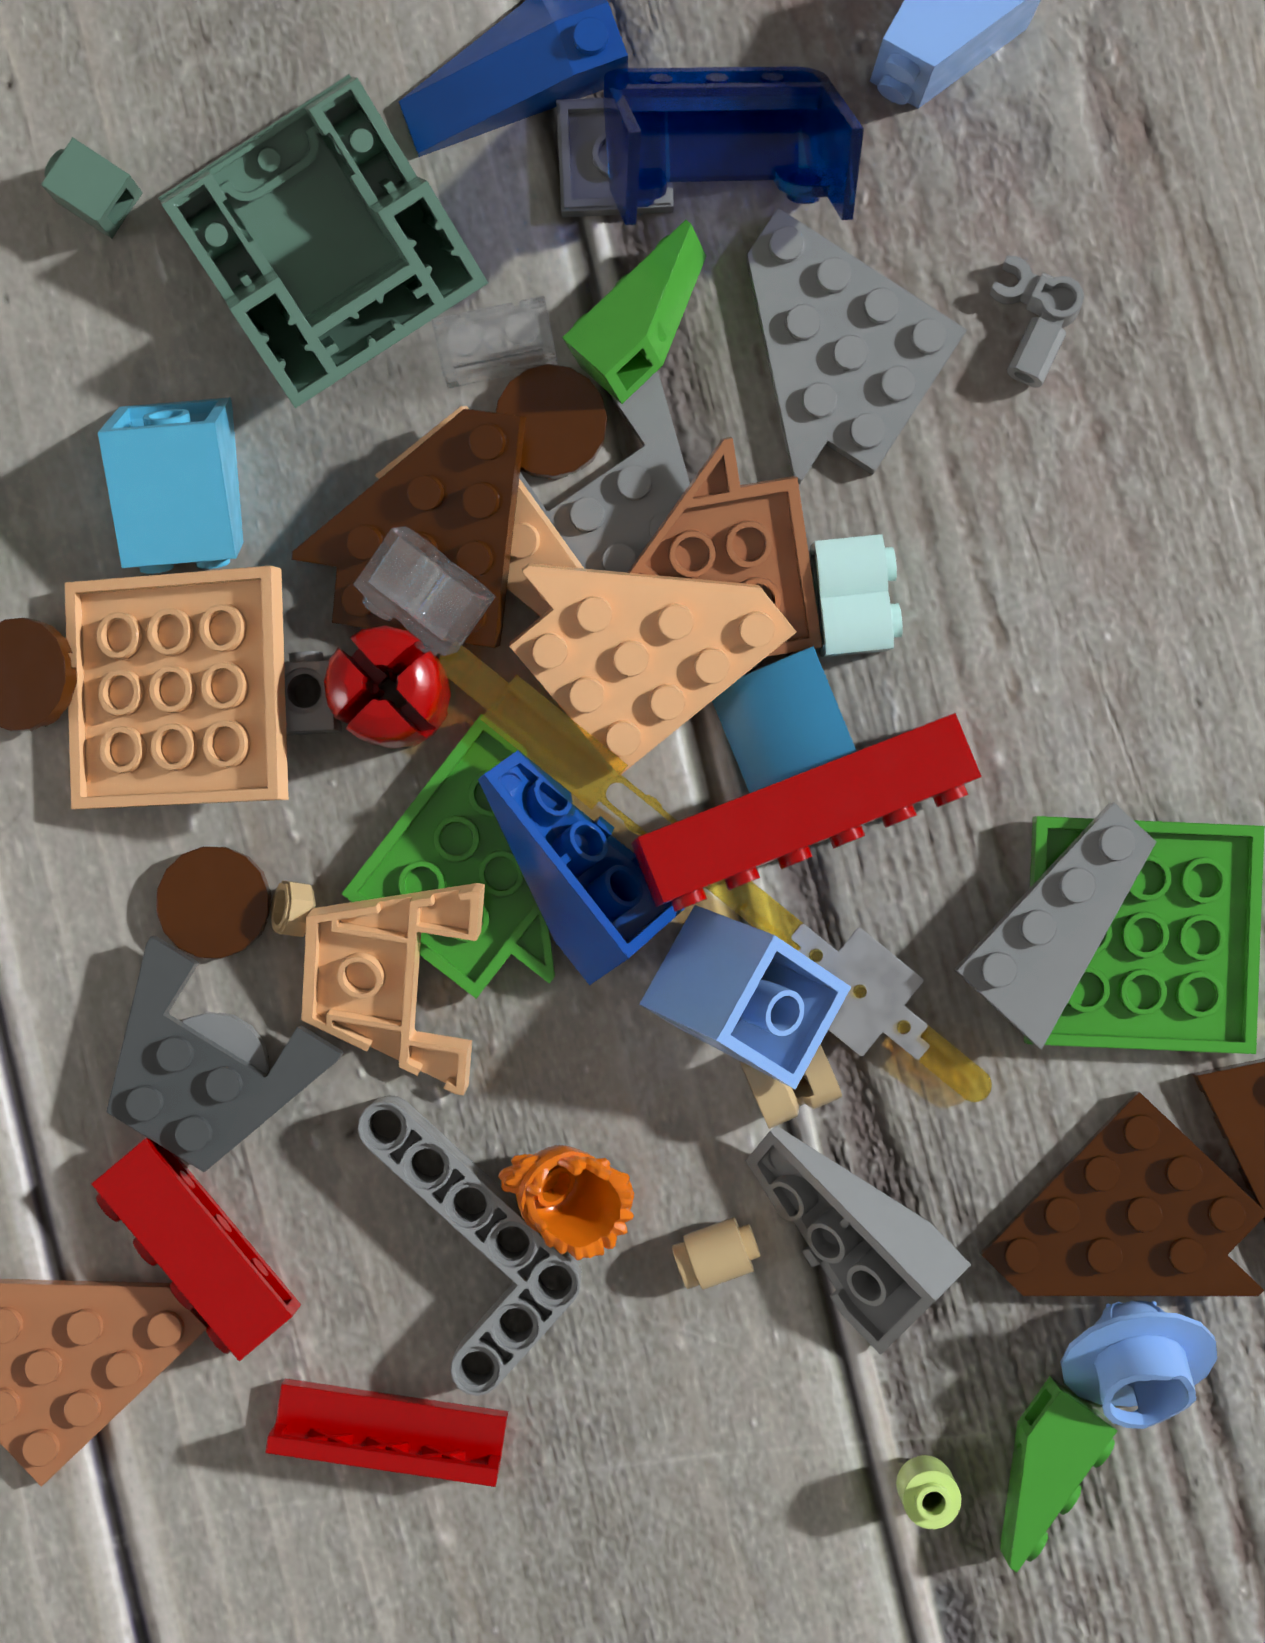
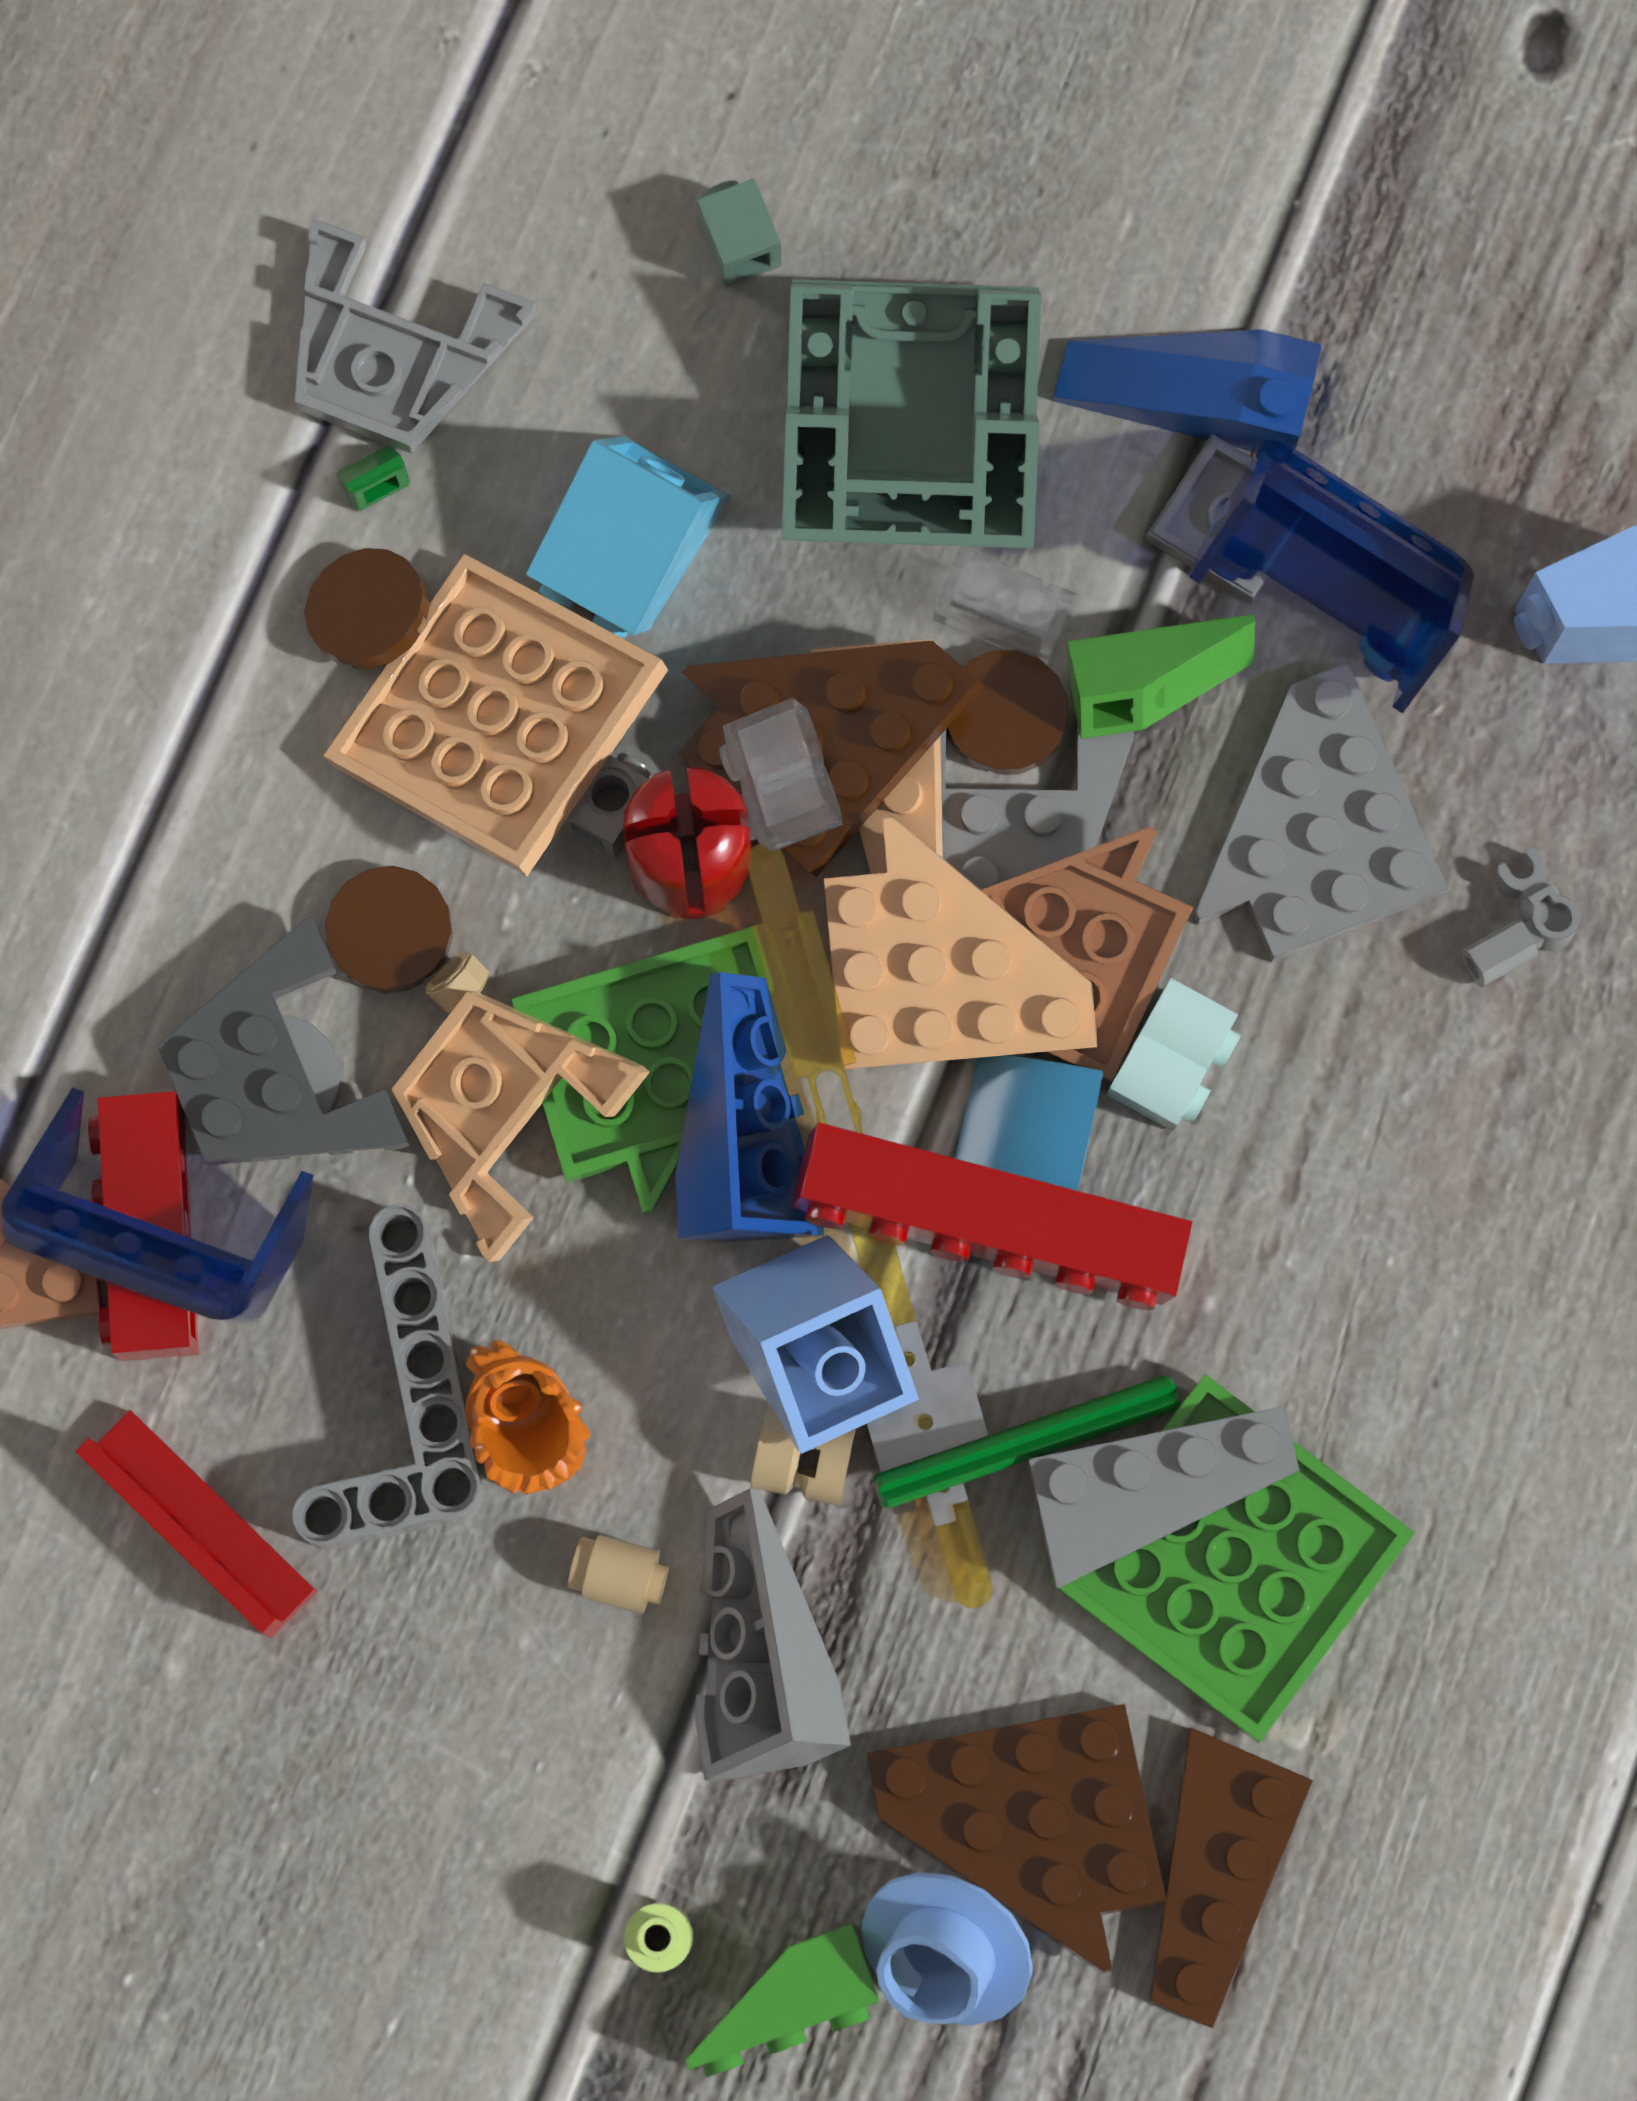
camera: 35 degrees right, 10 degrees down
none -> clear blue windscreen [0,1087,314,1323]
none -> green axle [873,1376,1180,1508]

